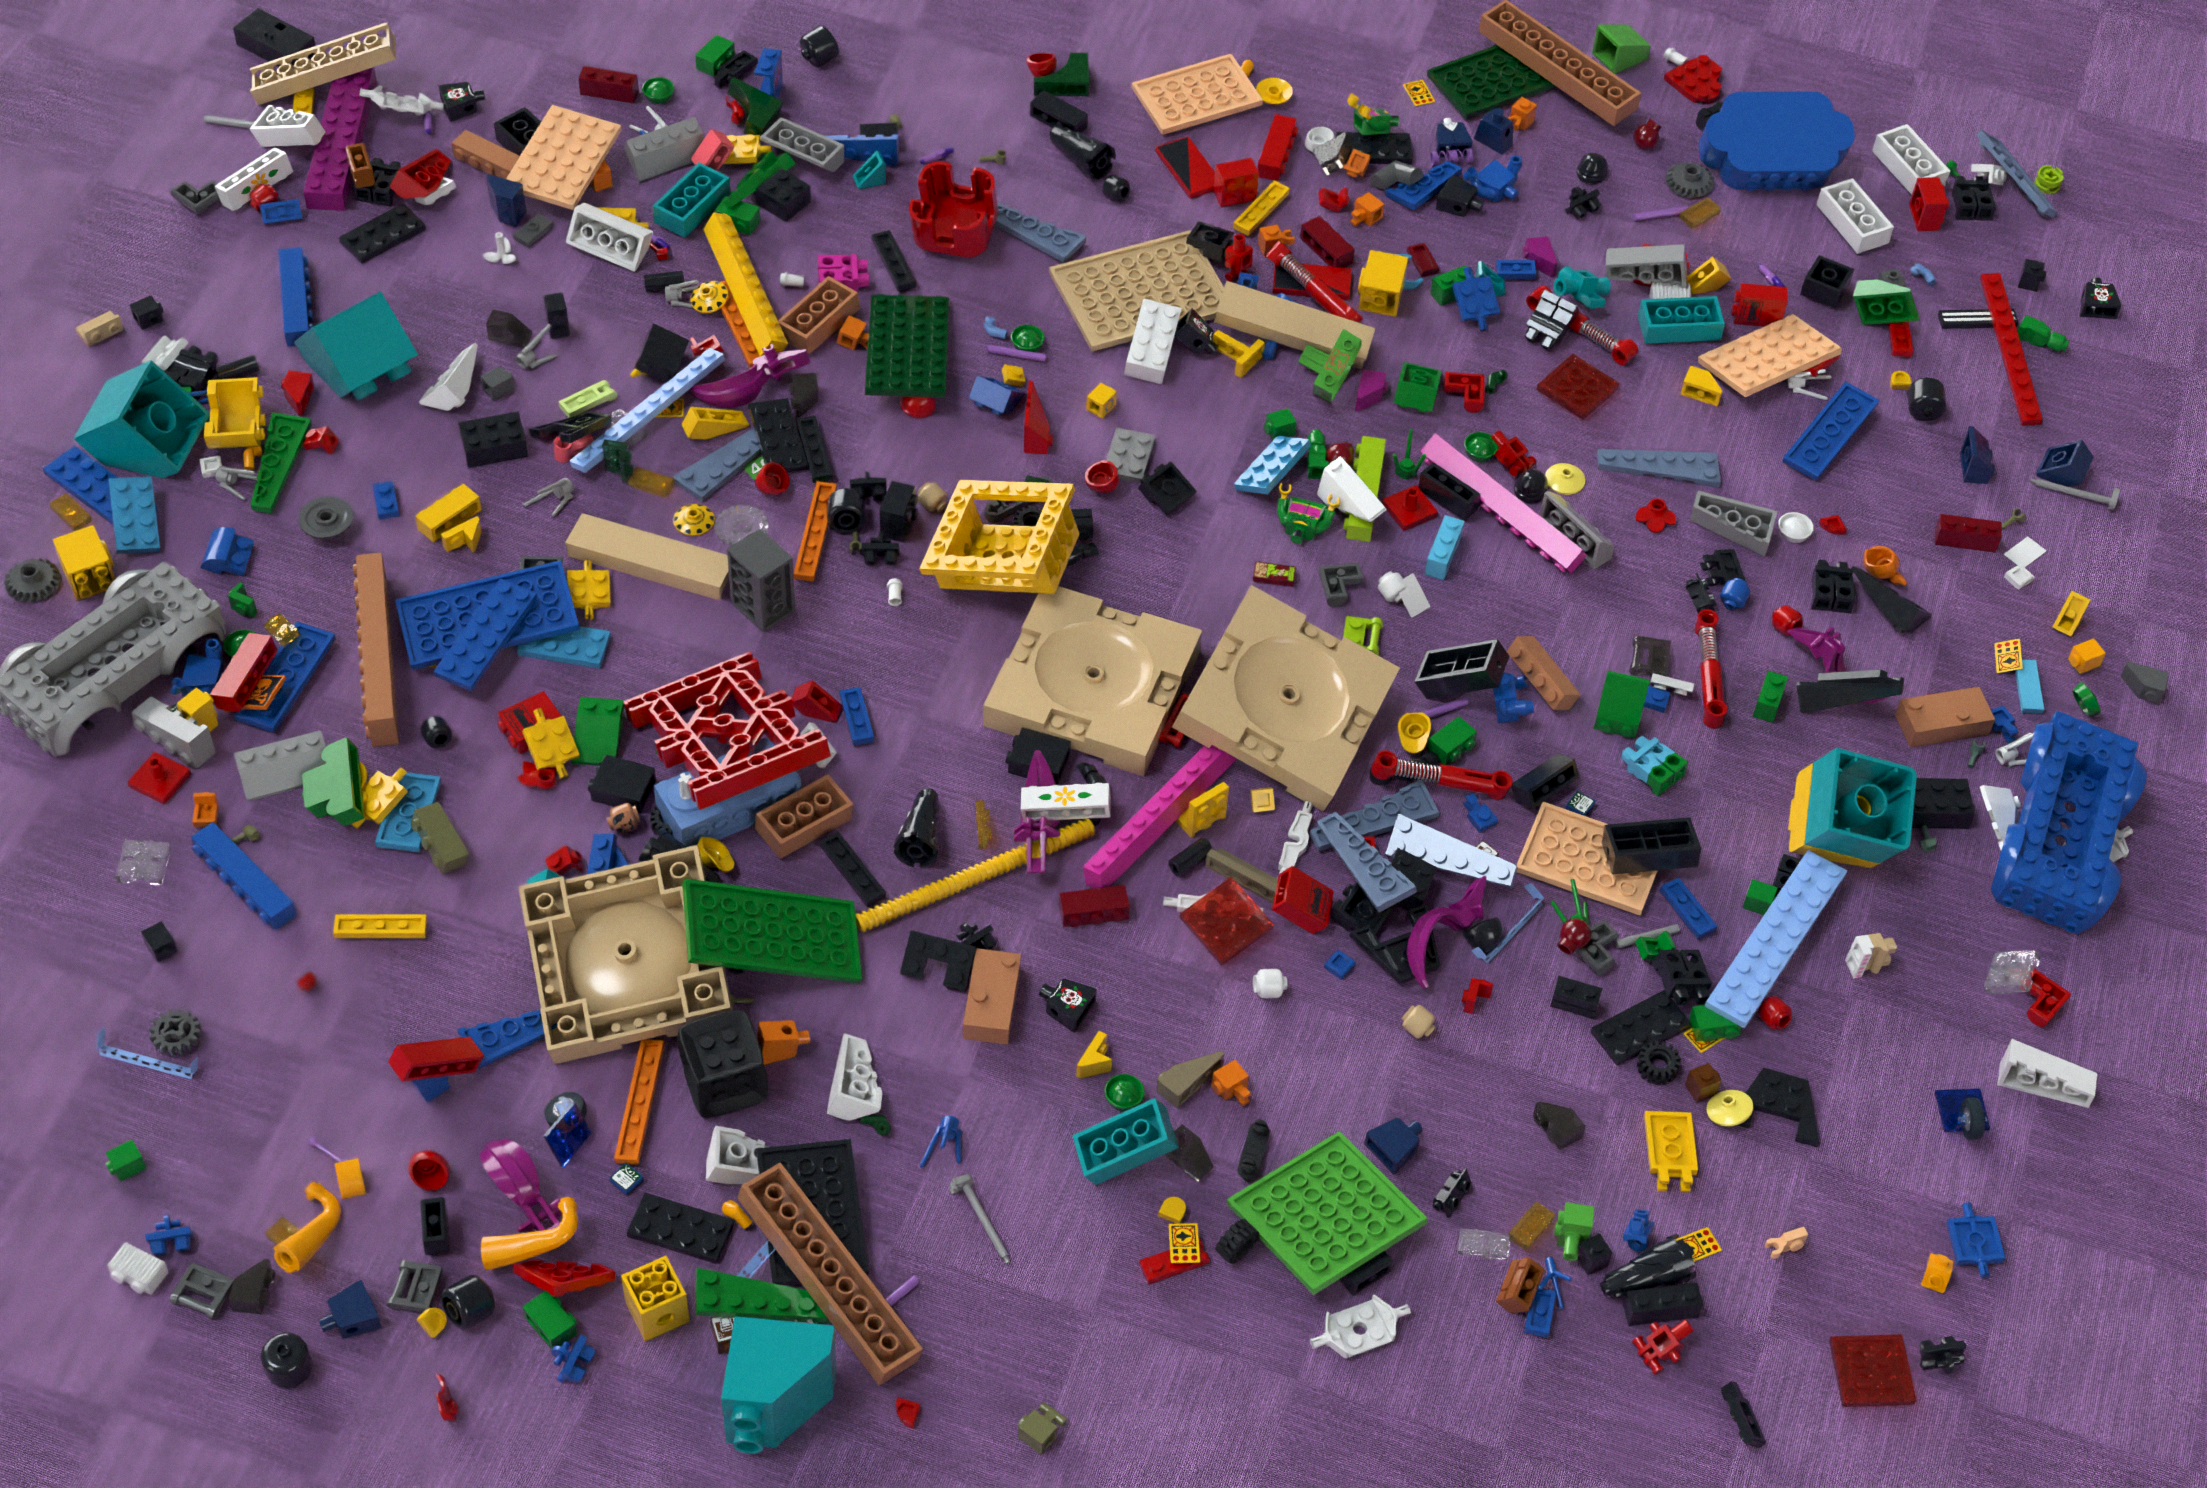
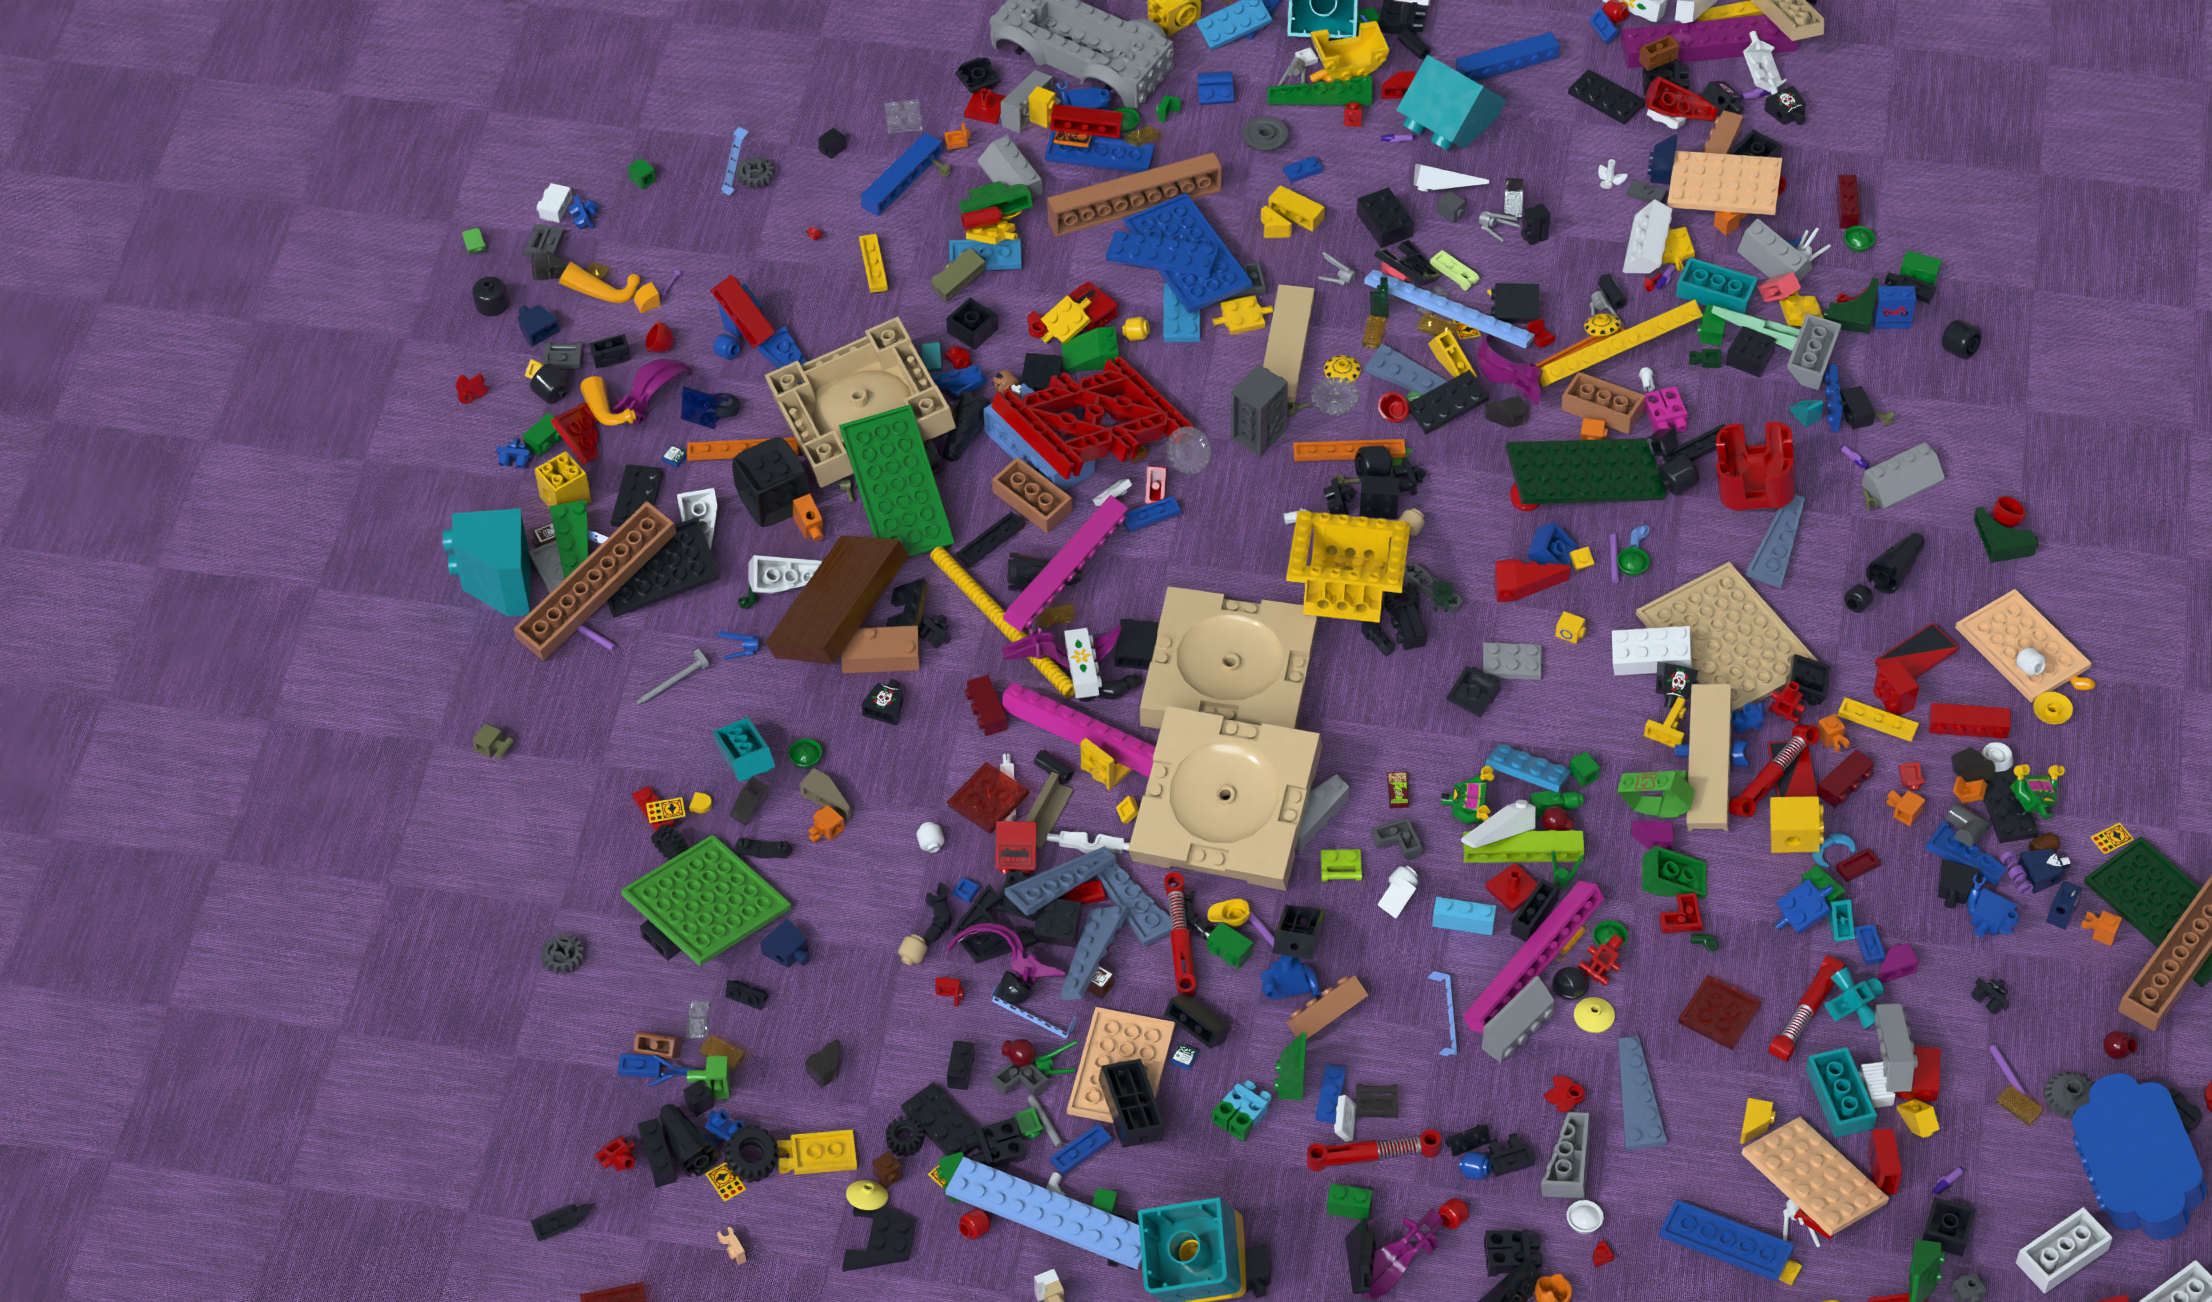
camera: 85 degrees right, 0 degrees up
black head [420,716,452,748] -> none
yellow piece [697,837,734,873] -> none
black plate [796,416,833,483] -> none
red tile [896,1397,921,1429] -> none
black brick [1030,90,1088,133] -> none
yellow slope [1076,1031,1112,1079] -> none
red hat [1085,460,1119,493] -> none
white plate [1310,1295,1411,1358] -> none
blue plate [1463,793,1498,833] -> none
hips [1525,290,1579,351] -> none
black hat [1576,153,1608,184] -> none
none -> bright green bracket [462,228,486,255]
none -> dark grey gear [540,933,585,975]
none -> blue head [713,334,740,360]
none -> black tyre [725,1125,778,1183]
none -> reddish brown tile [765,535,908,664]
none -> black piece [922,882,953,943]
none -> black brick [946,297,998,350]
none -> black slope [955,57,1001,94]
none -> red brick [961,206,1003,231]
none -> dark pink brick [1002,495,1128,632]
none -> white arm [1046,1172,1065,1196]
none -> yellow head [1122,316,1150,341]
none -> clear gear [1166,426,1211,475]
none -> medium lavender piece [1381,134,1416,144]
none -> clear yellow plate [1417,313,1458,336]
none -> light blue piece [1427,971,1457,1056]
none -> black brick [1647,428,1679,456]
none -> black head [1659,454,1700,496]
none -> dark green plate [1689,349,1721,368]
none -> black torso [1701,81,1744,114]
none -> light grey slope [1862,442,1945,510]
none -> white head [2016,647,2046,676]
none -> reddish brown brick [2028,832,2060,852]

